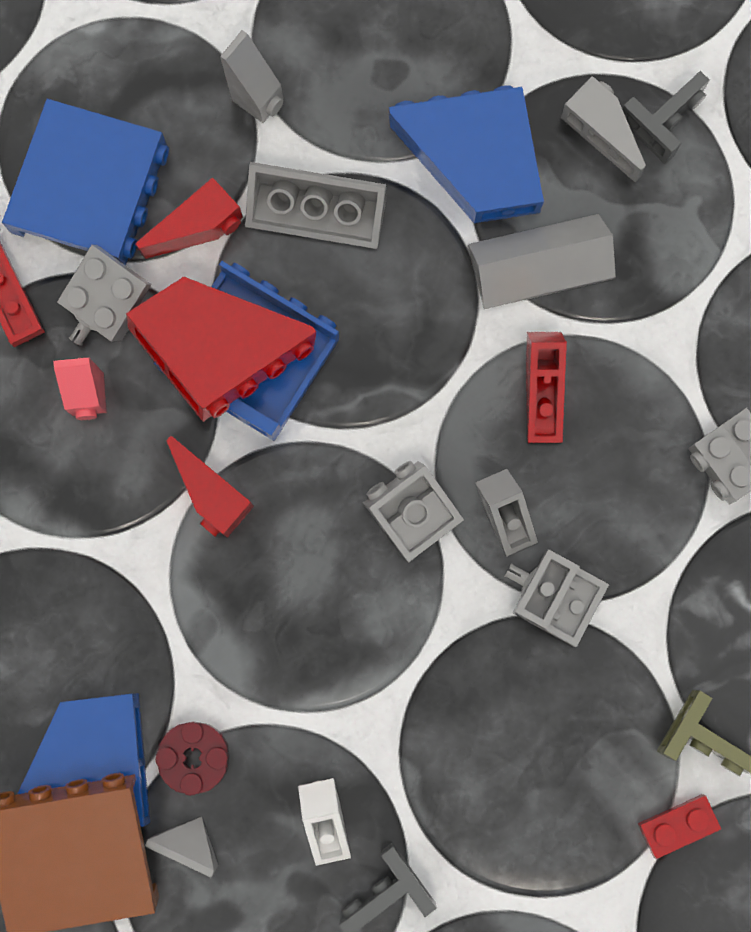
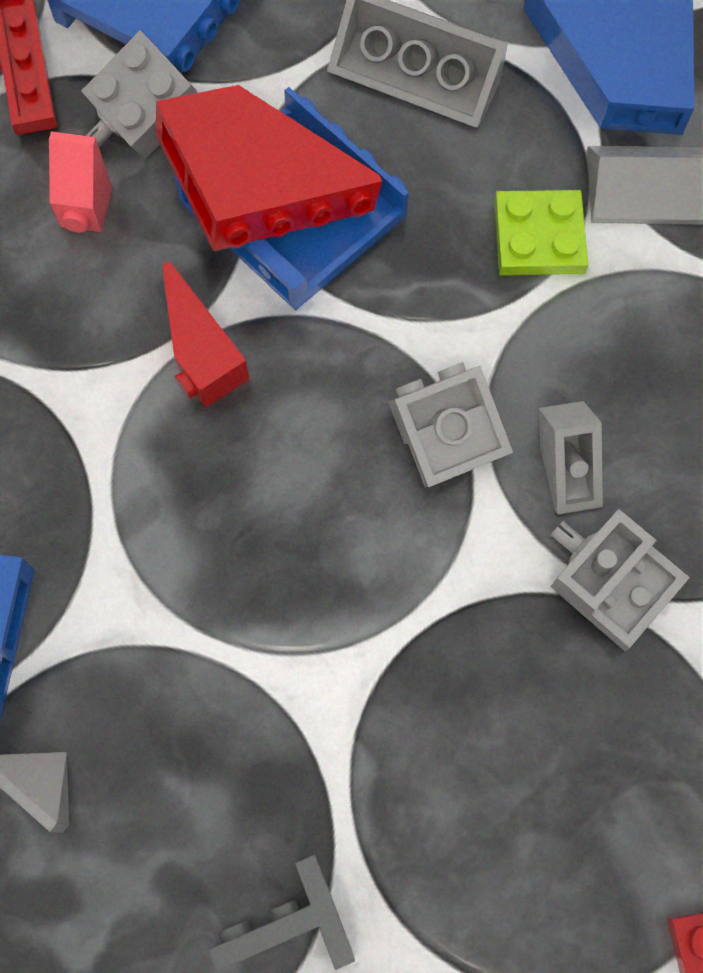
camera: 10 degrees right, 10 degrees down
red slope [135,177,243,259] -> none
dark red plate [155,722,229,796] -> none
white slope [298,778,351,866] -> none
red slope [526,332,567,443] -> none
none -> lime plate [494,190,589,275]

